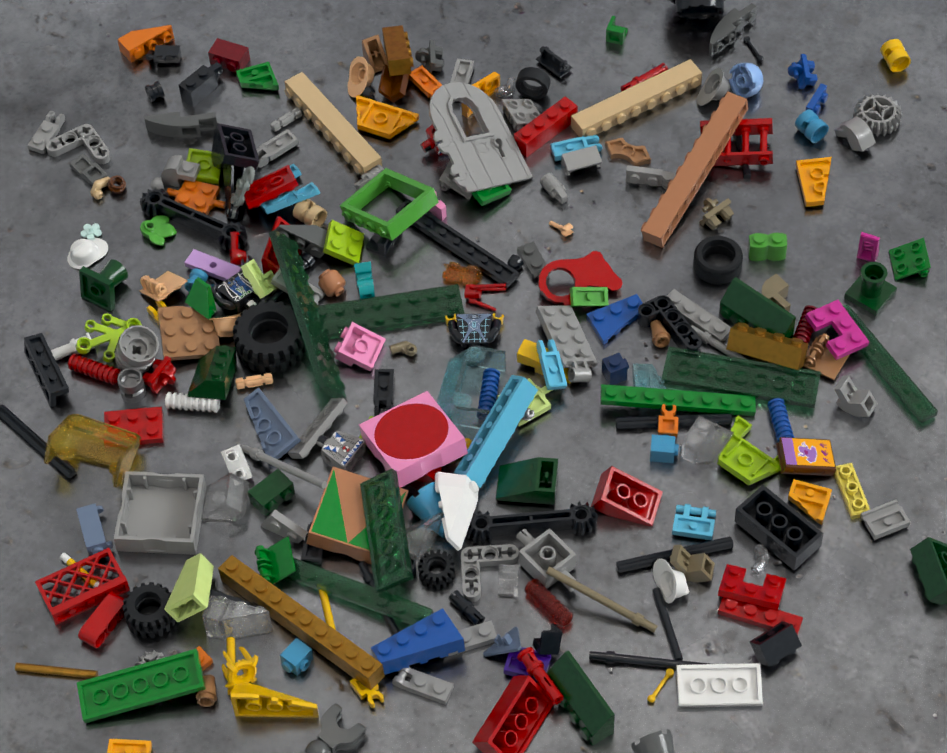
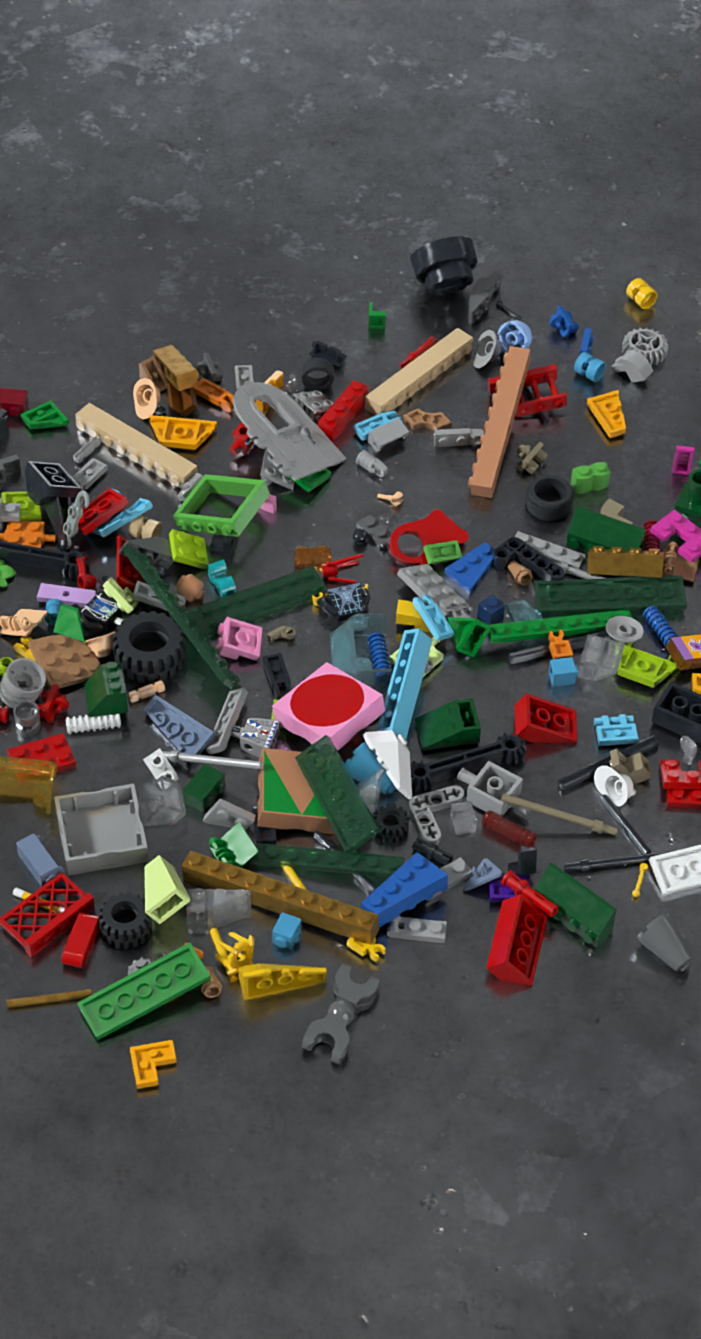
camera: 20 degrees left, 5 degrees down
black plate [396,199,519,288] -> none
none -> green slope [448,617,492,658]
none -> light grey dish [606,616,644,643]

